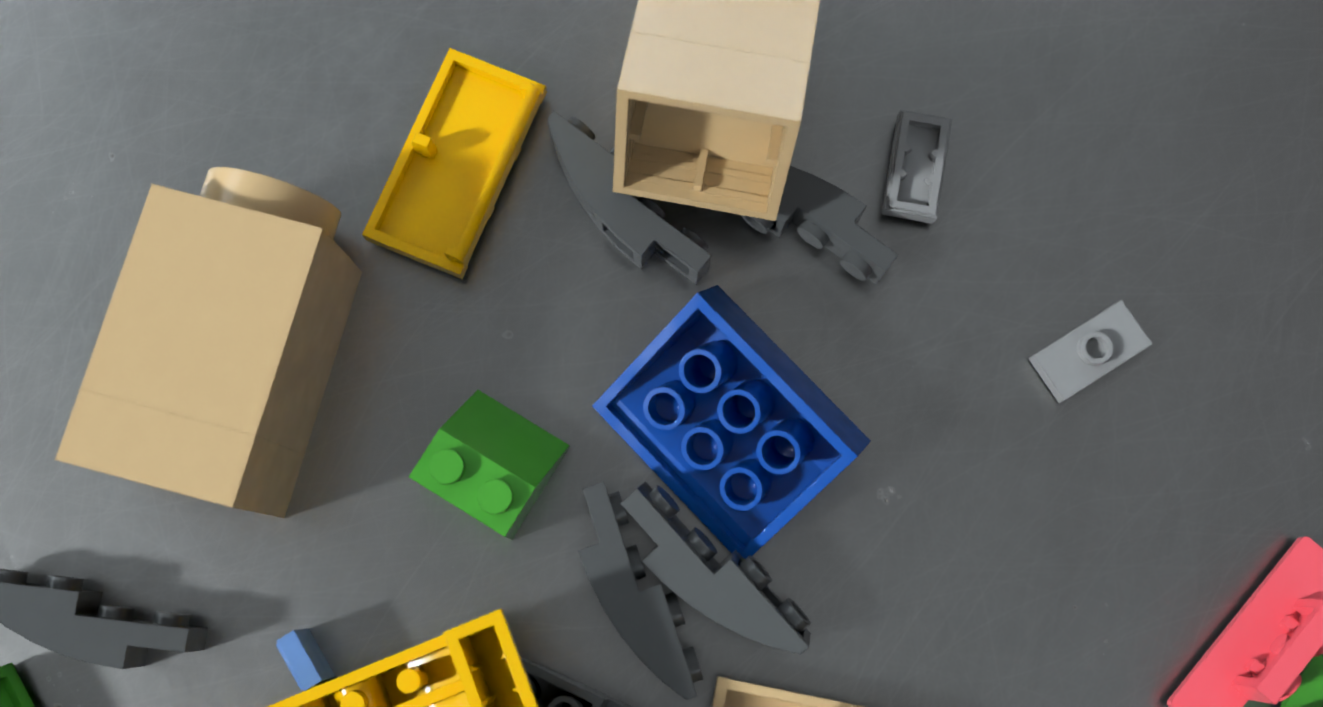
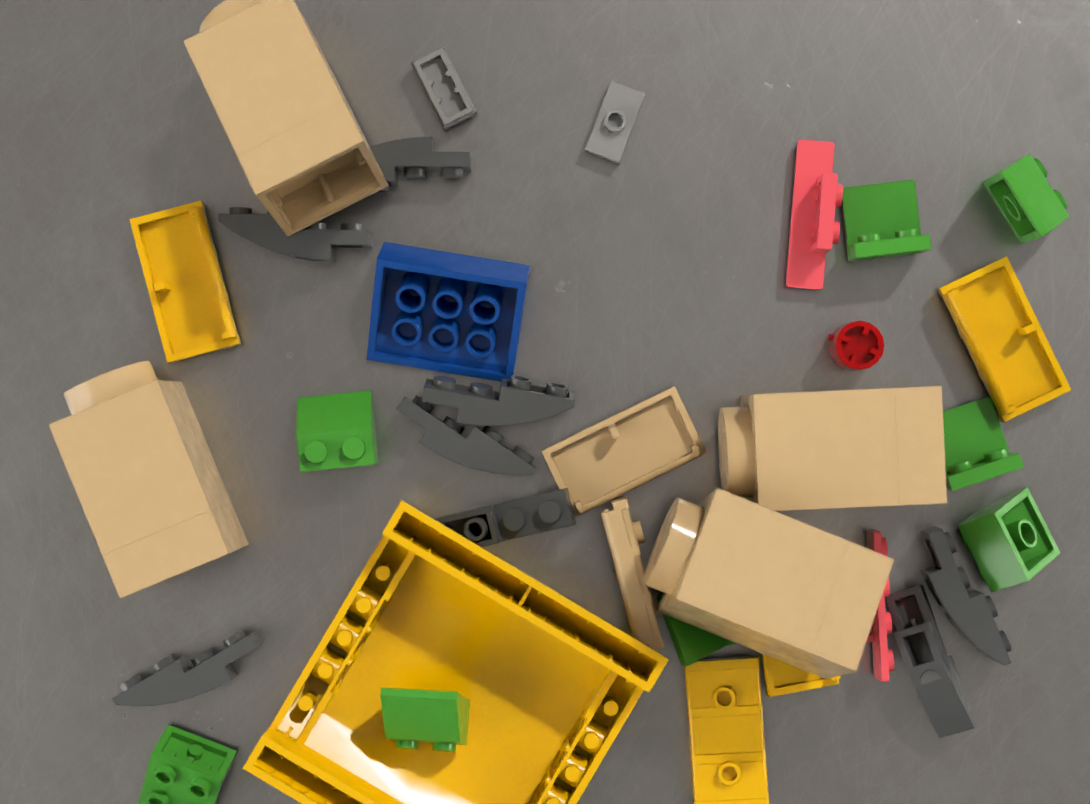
camera: 35 degrees left, 10 degrees up
medium blue tile [276,628,336,691] -> none

